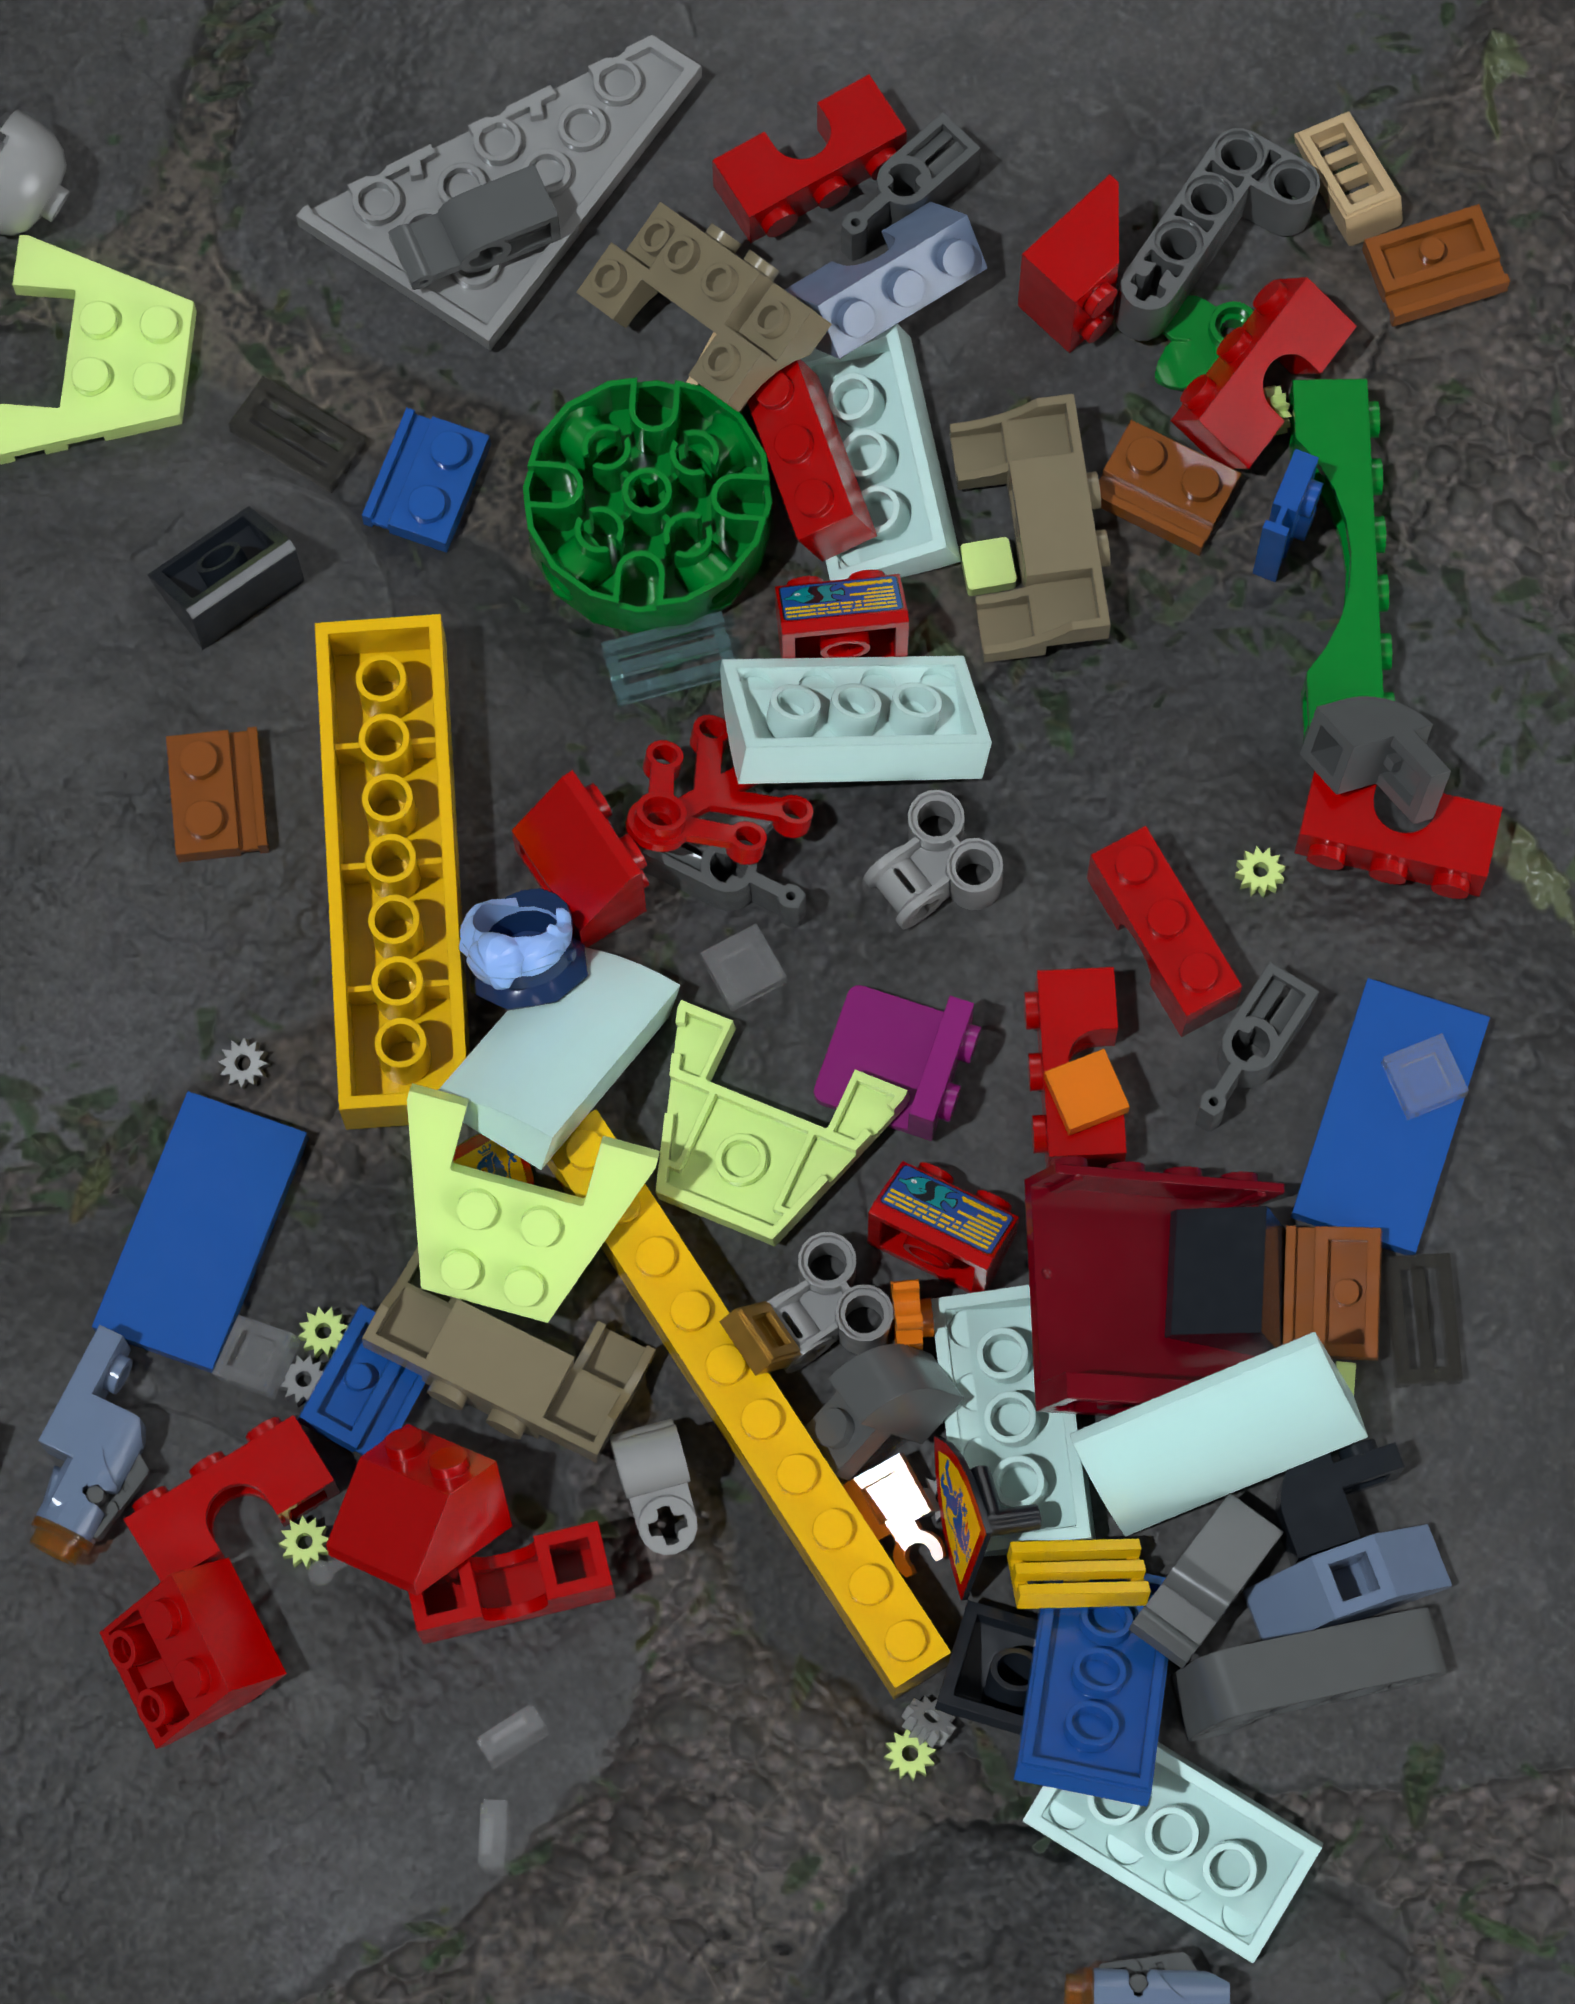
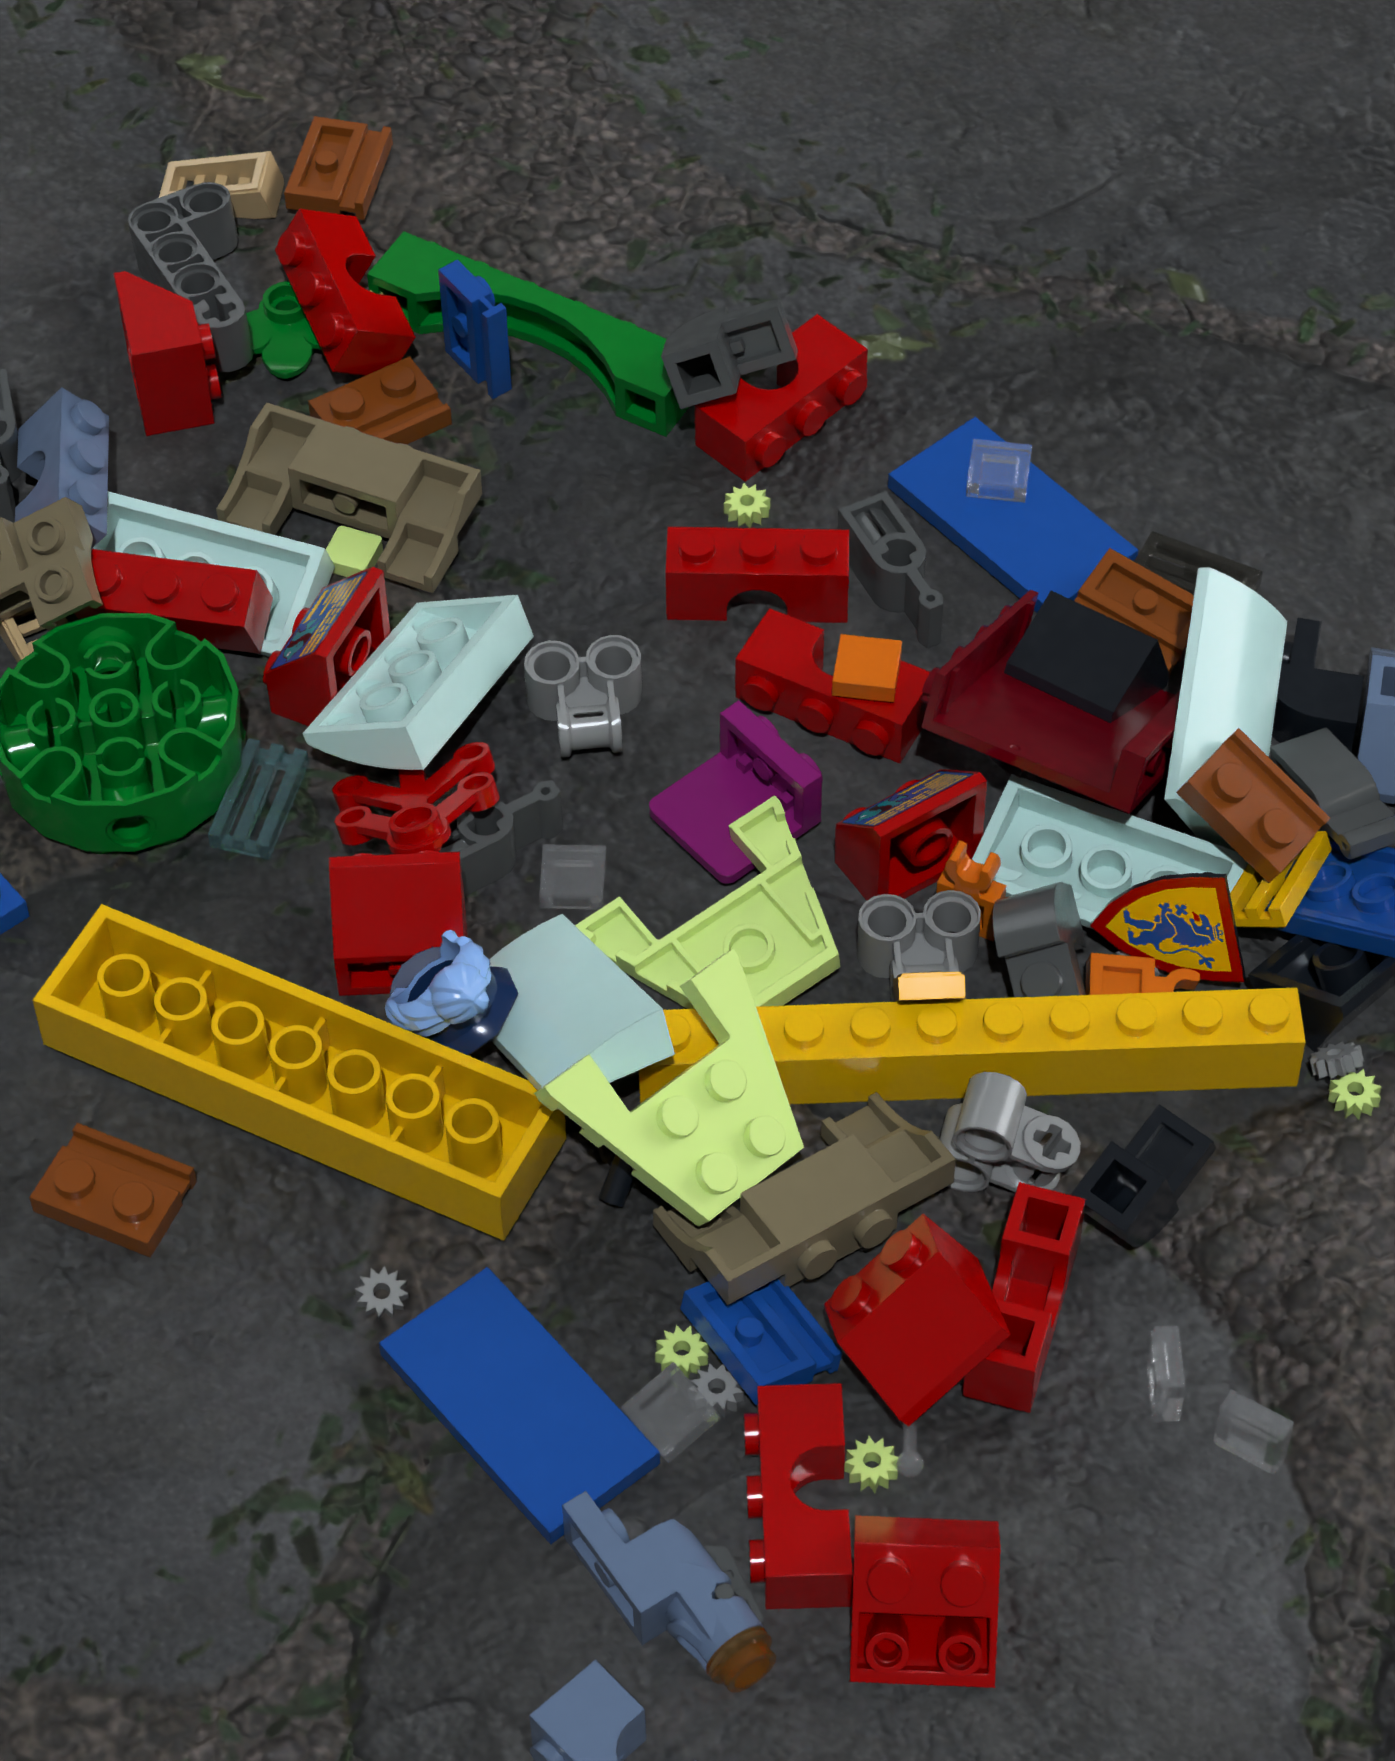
camera: 60 degrees left, 20 degrees down
none -> black brick [1070,1104,1216,1247]
none -> dark orange plate [1176,728,1330,883]

